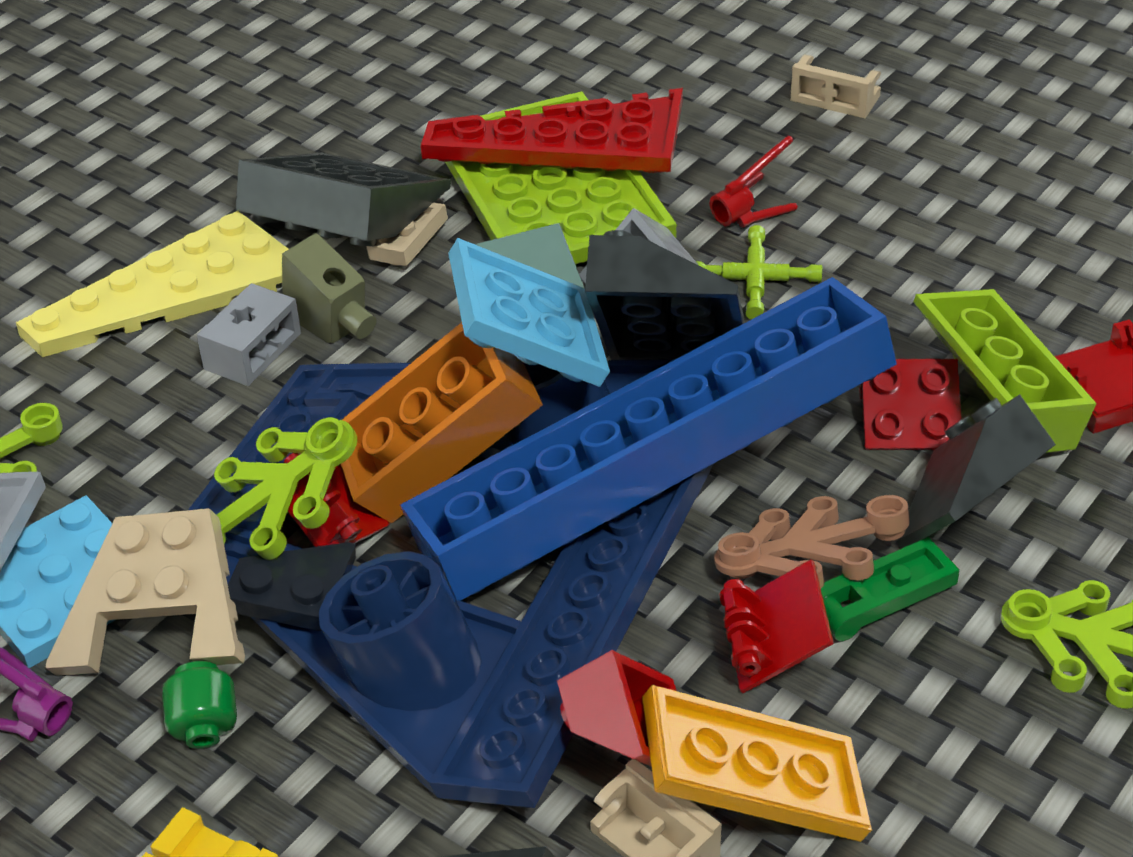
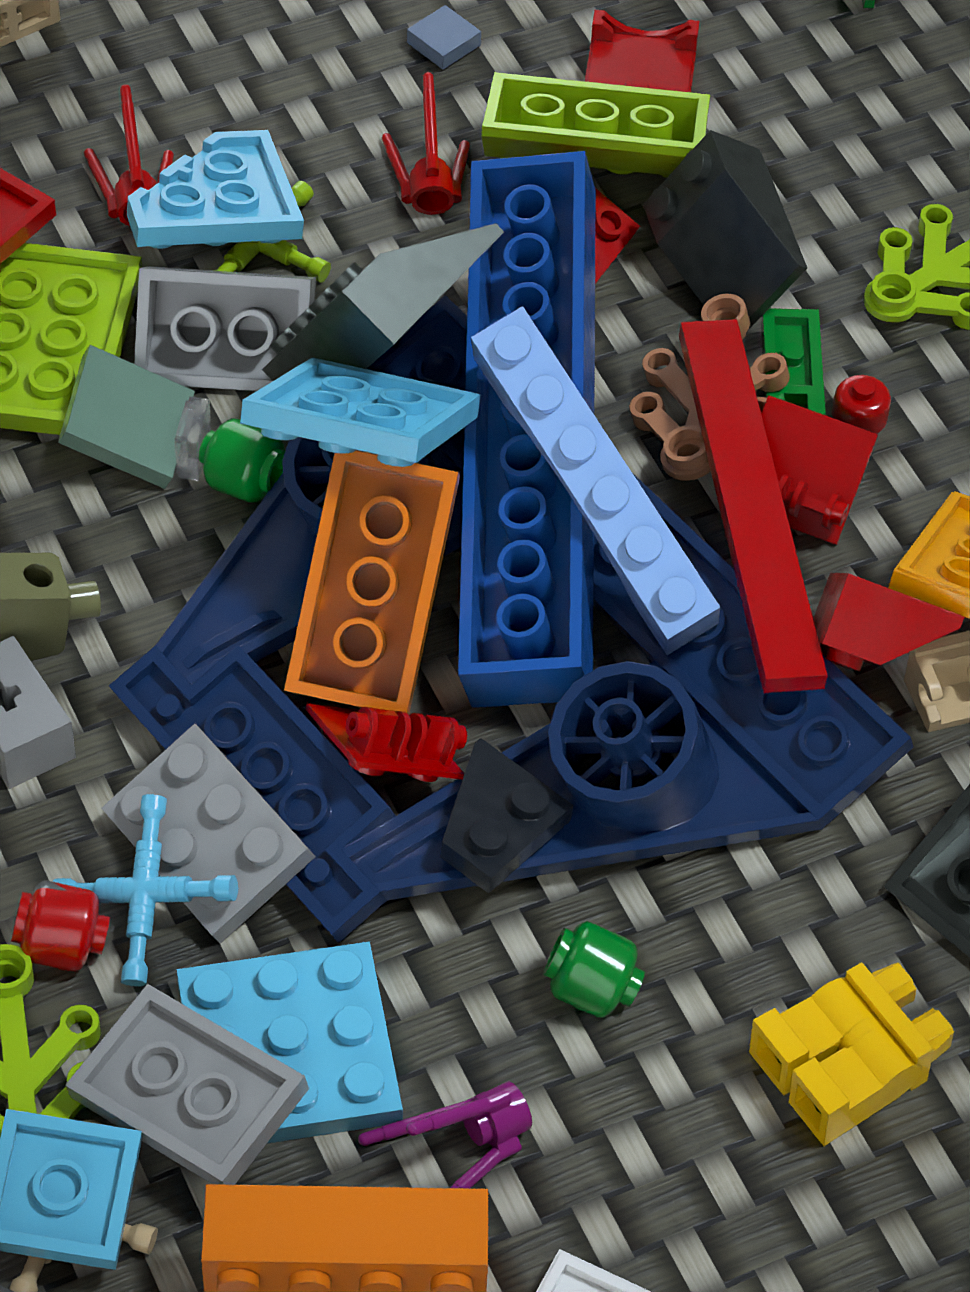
camera: 65 degrees left, 10 degrees up
tan wing [45,509,245,676] -> none
lime plant [214,417,357,560] -> none
none -> red head [11,881,110,971]
none -> medium azure piece [53,794,238,986]
none -> light grey plate [102,724,316,944]
none -> medium azure plate [127,130,304,249]
none -> red plant [381,72,470,215]
none -> sand blue tile [407,5,481,69]
none -> light blue arch [471,306,720,655]
none -> red tile [679,319,828,693]
none -> red piece [831,375,891,434]

